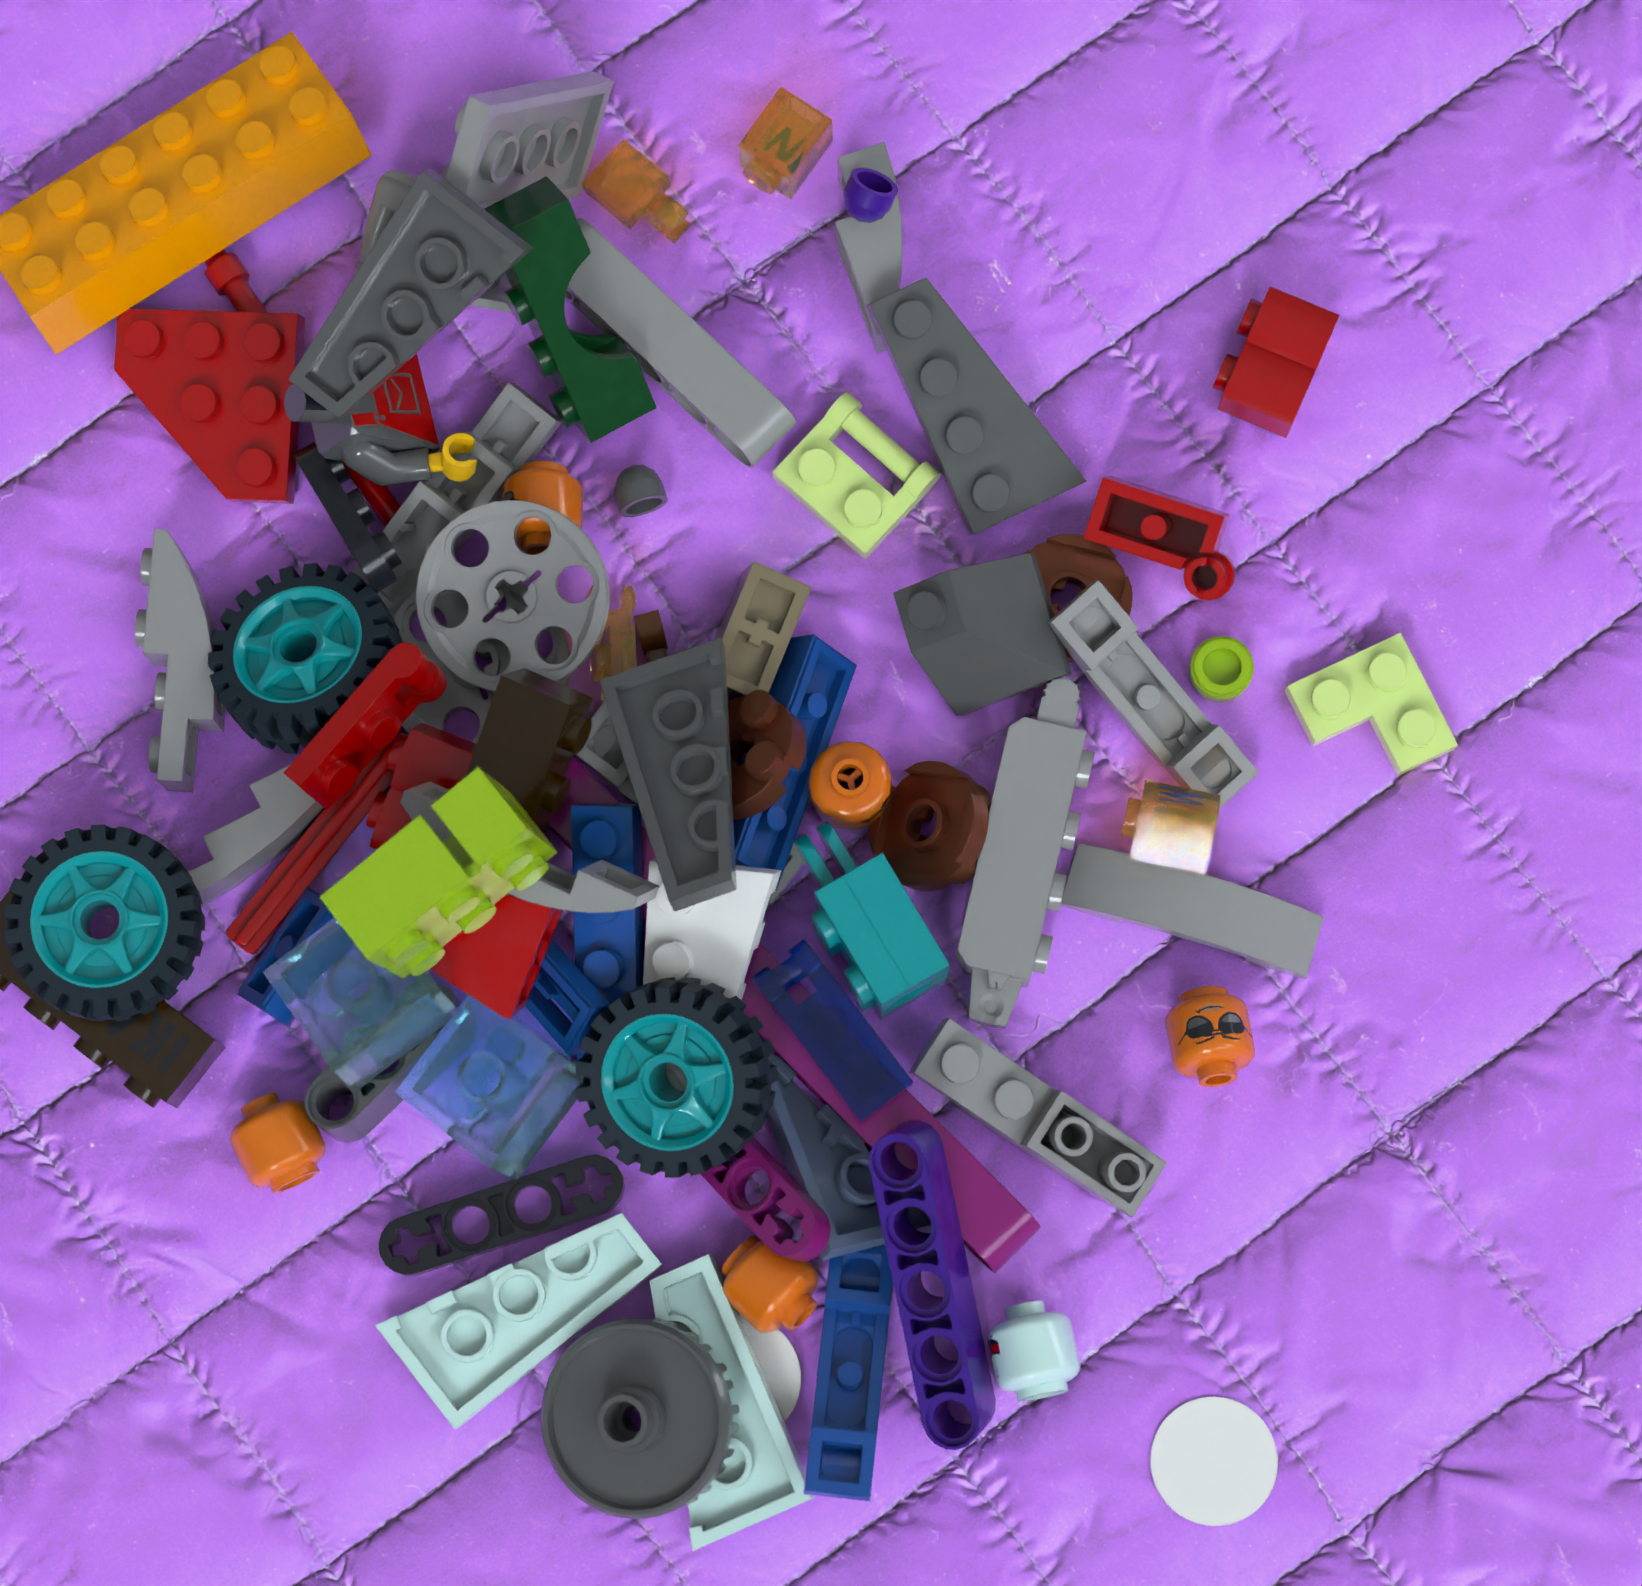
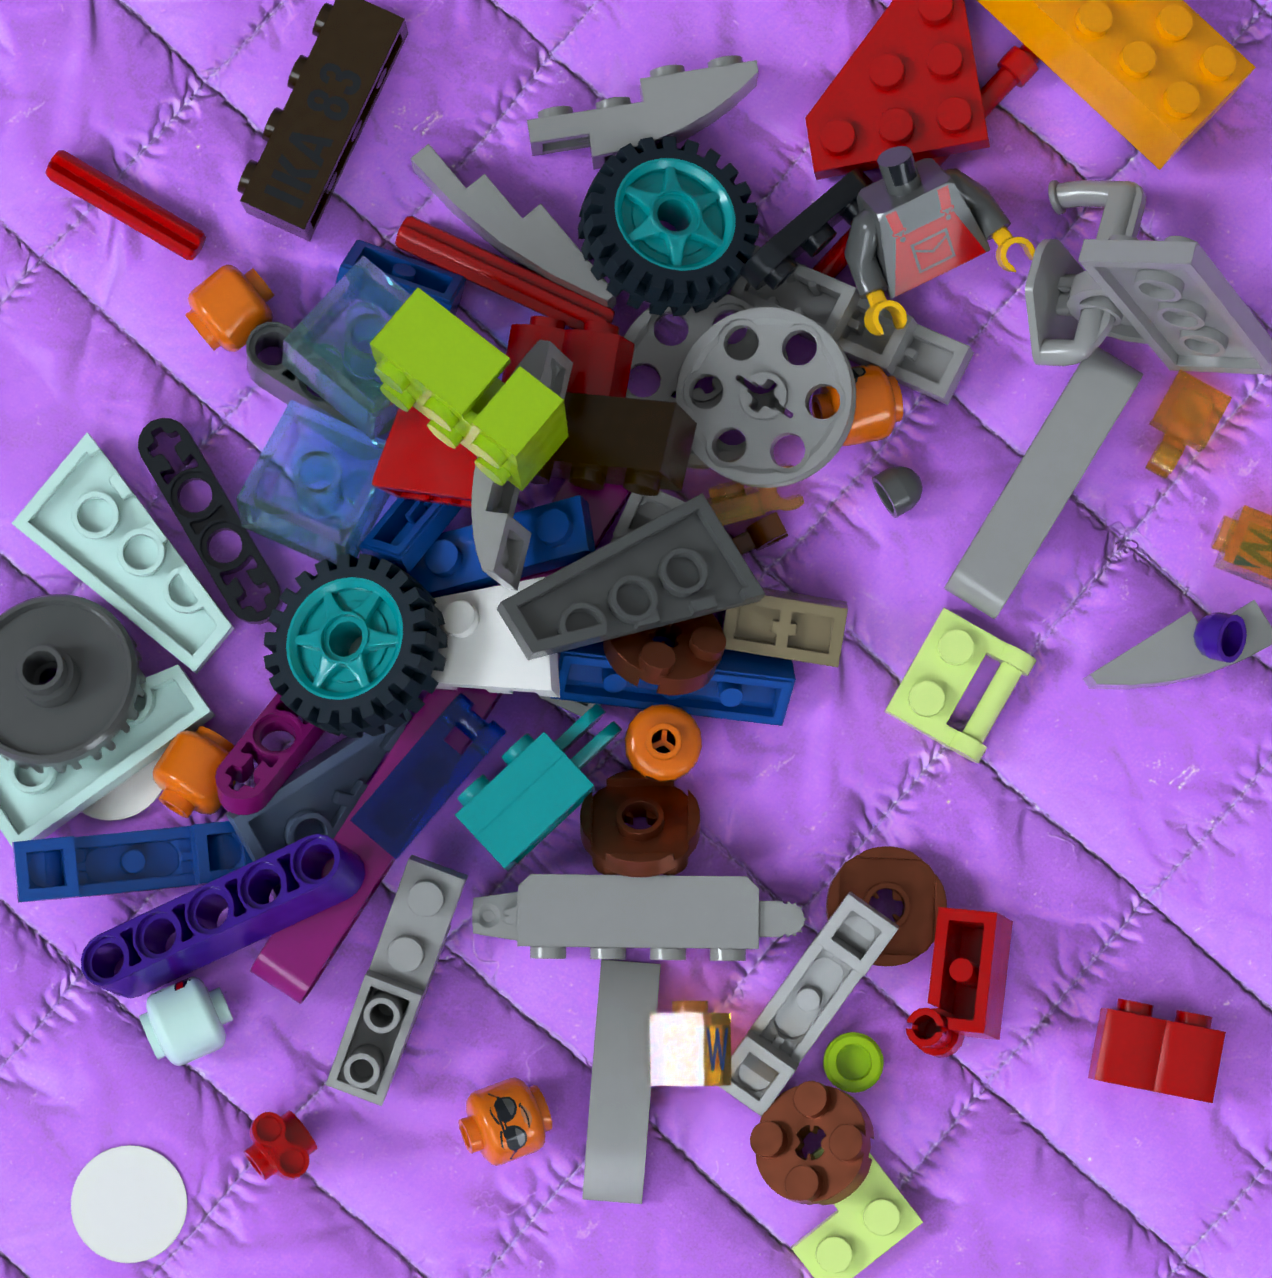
camera: 75 degrees right, 5 degrees up
wheel [3,825,205,1022] -> none
red plate [283,643,447,810] -> none
dark grey wing [289,168,533,418] -> none
dark green arch [484,176,657,443] -> none
dark grey wing [866,277,1087,535] -> none
dark grey slope [893,553,1072,716] -> none
none -> red axle [45,150,206,260]
none -> red plate [244,1110,318,1180]
none -> copper plate [750,1081,874,1206]

